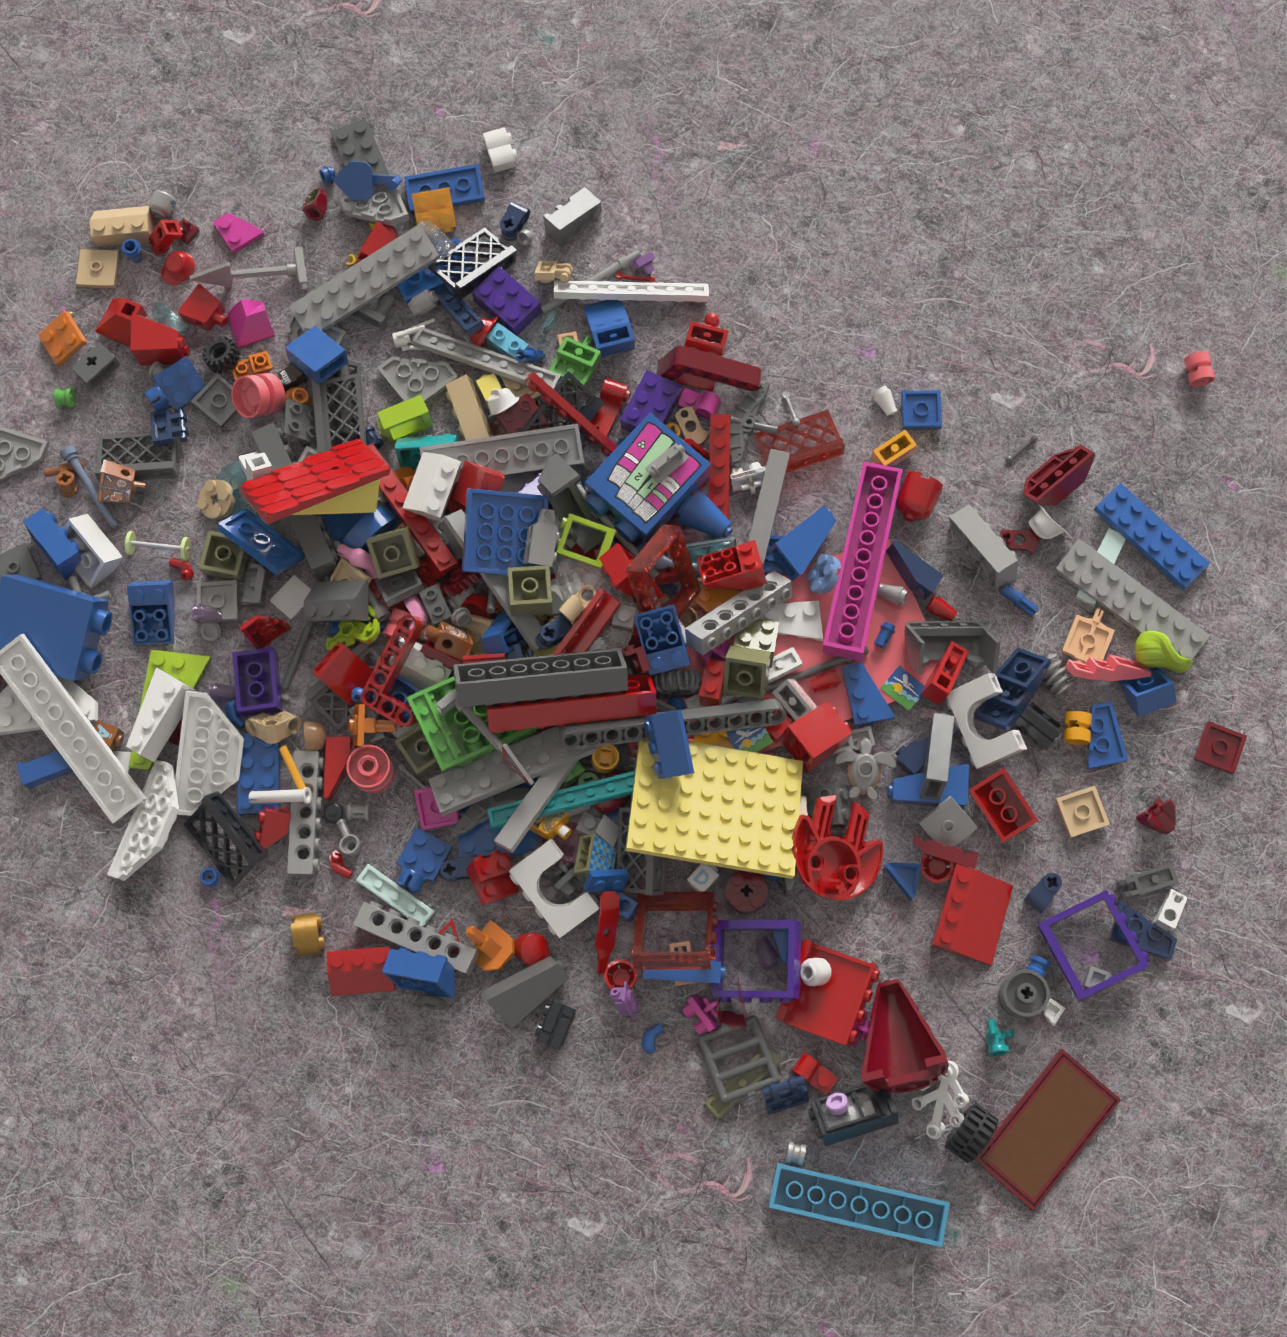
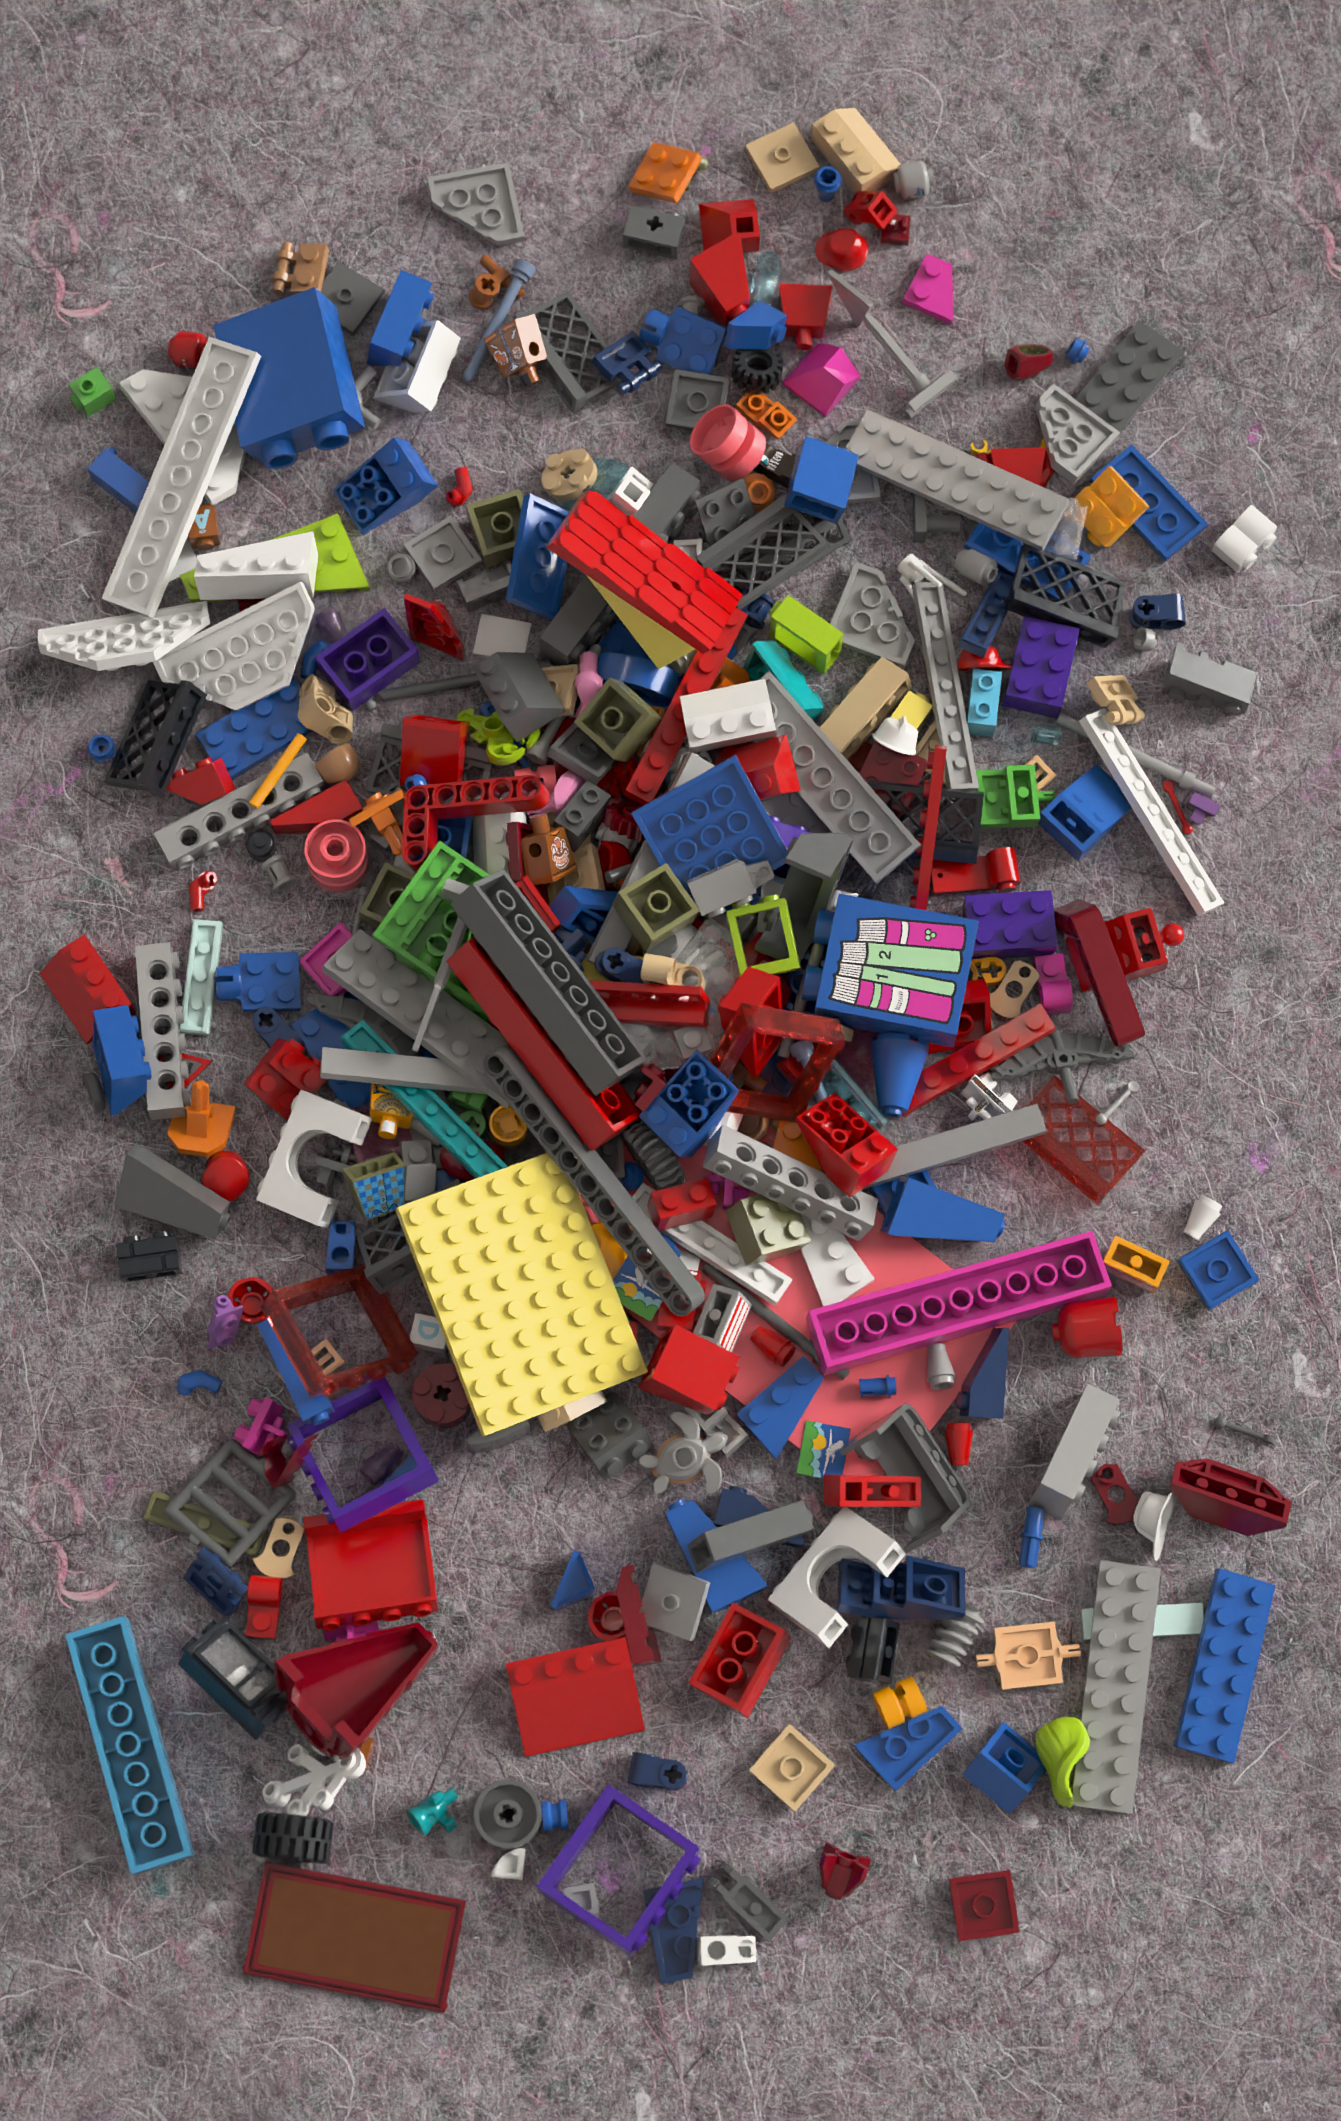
camera: 55 degrees right, 0 degrees up
bright green wheel [54,388,75,408] -> none
yellowish green axle [125,531,191,561] -> none
clear purple cone [191,603,223,623] -> none
white pin [249,787,312,804] -> none
pearl gold brick [290,912,325,958] -> none
blue piece [334,161,402,201] -> none
light grey bar [336,819,361,856] -> none
light grey plate [451,607,471,627] -> none
blue axle [515,348,546,364] -> none
blue plate [583,869,629,893] -> none
red piece [595,891,619,974] -> none
blue slope [644,710,695,779] -> none
light grey hinge [645,443,689,483] -> none
olive brick [723,645,771,699] -> none
light grey wheel [785,1141,806,1167] -> none
red piece [792,795,883,900] -> none
white head [800,958,831,986] -> none
medium blue plate [806,554,841,595] -> none
lavender tile [826,1093,849,1115] -> none
coral slope [1065,654,1151,681] -> none
none -> tan piece [252,1515,304,1578]
none -> blue slope [724,301,787,350]

